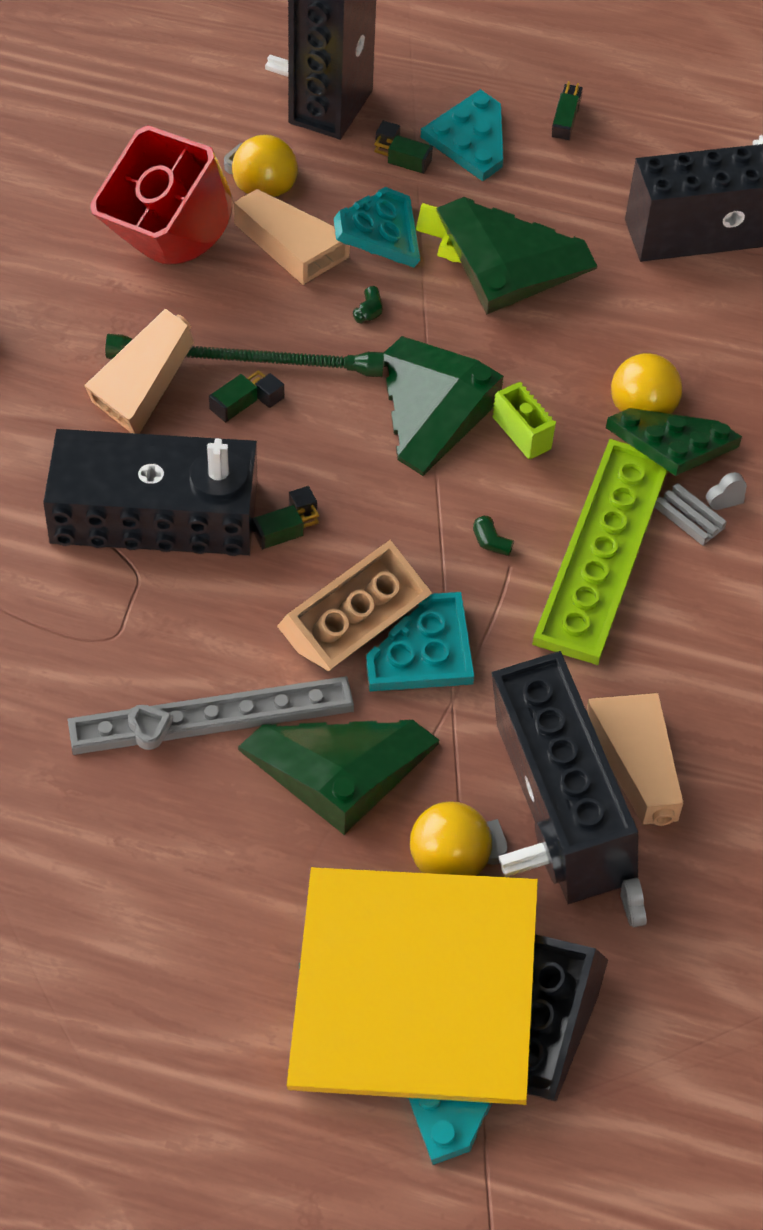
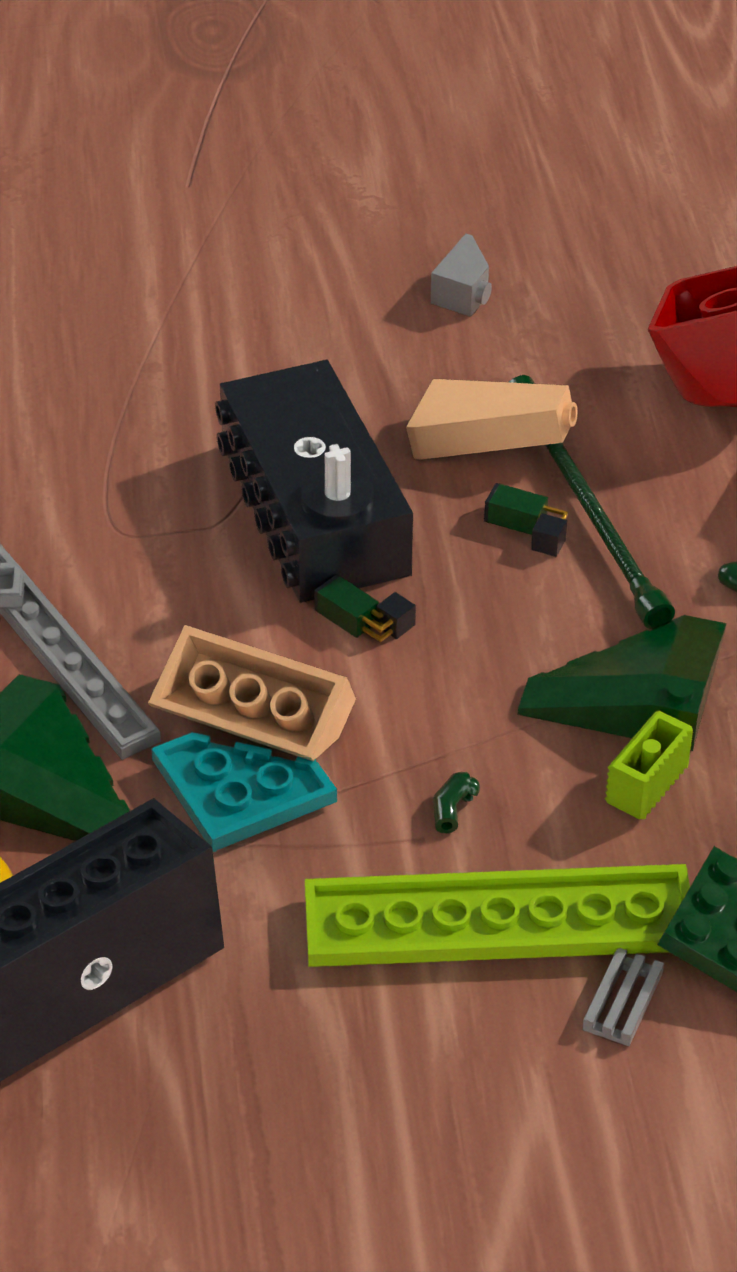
camera: 70 degrees right, 10 degrees down
light nougat slope [586,693,683,826] -> none
light grey tile [706,472,747,510] -> none

